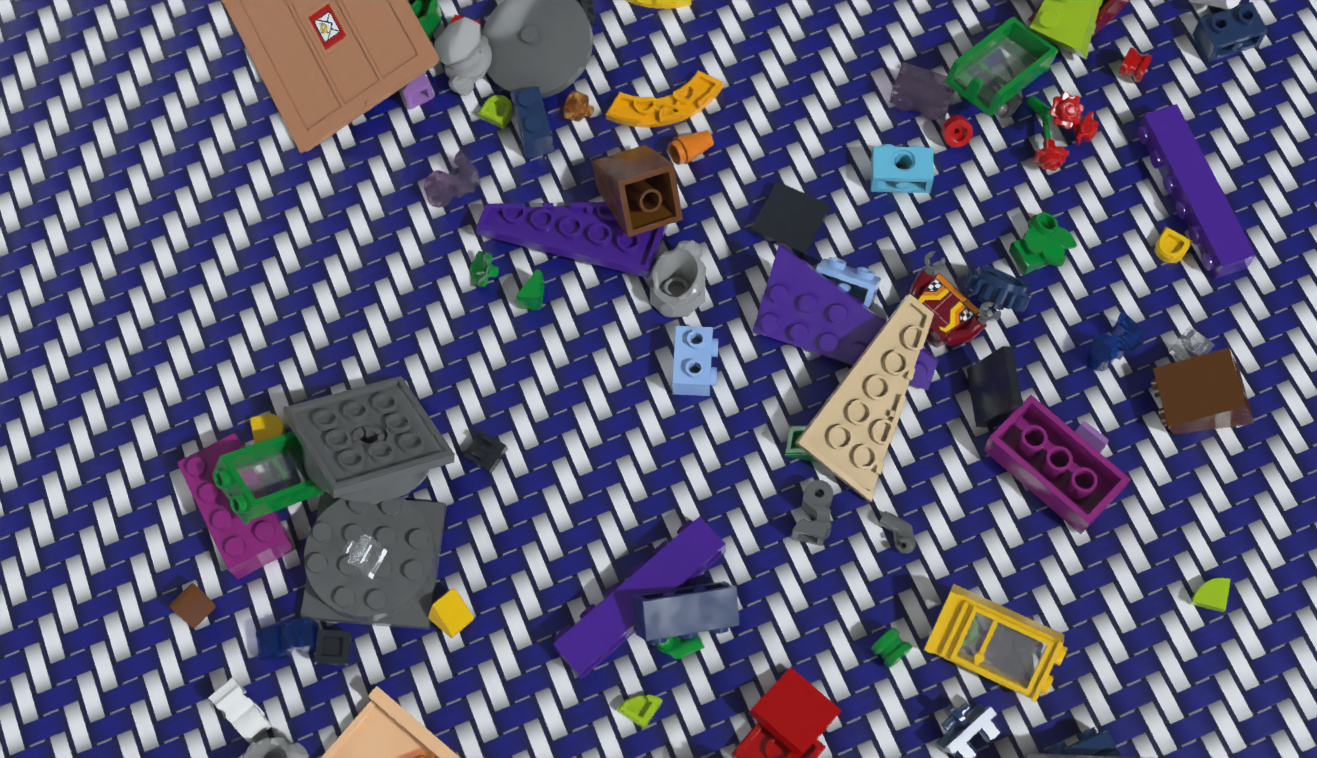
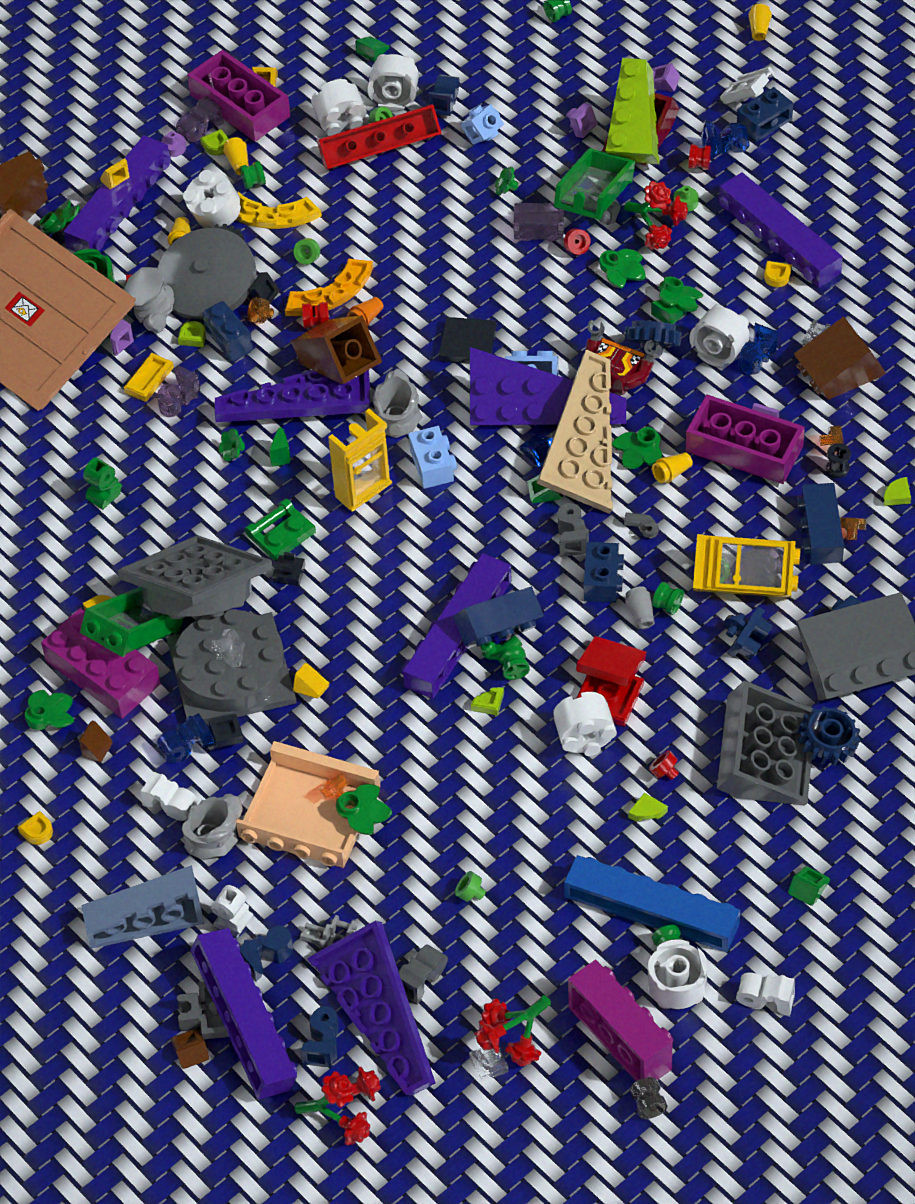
camera: 20 degrees left, 15 degrees down
medium azure brick [871,144,934,193] -> none
black tile [966,346,1023,428] -> none
none -> yellow tile [18,811,53,845]
none -> green plate [25,690,74,730]
none -> green leg [83,457,122,510]
none -> yellow tile [124,353,174,402]
none -> green plate [244,498,316,562]
none -> black tile [248,272,280,308]
none -> bright green tile [294,238,320,264]
none -> red wheel [302,302,329,329]
none -> yellow door [328,409,392,512]
none -> green plant [495,166,519,196]
none -> green wheel [498,646,530,680]
none -> clear blue slope [519,434,553,467]
none -> dark blue brick [584,542,624,603]
none -> green plate [599,249,646,289]
none -> green plate [612,427,662,469]
none -> light grey cone [625,587,655,629]
none -> yellow cone [652,453,692,483]
none -> bright green tile [674,186,699,212]
none -> white brick [689,305,750,367]
none -> clear blue leg [701,120,750,156]
none -> dark blue brick [797,483,844,565]
none -> clear orange tile [819,425,843,452]
none -> black bush [826,443,851,478]
none -> clear orange tile [840,517,867,540]

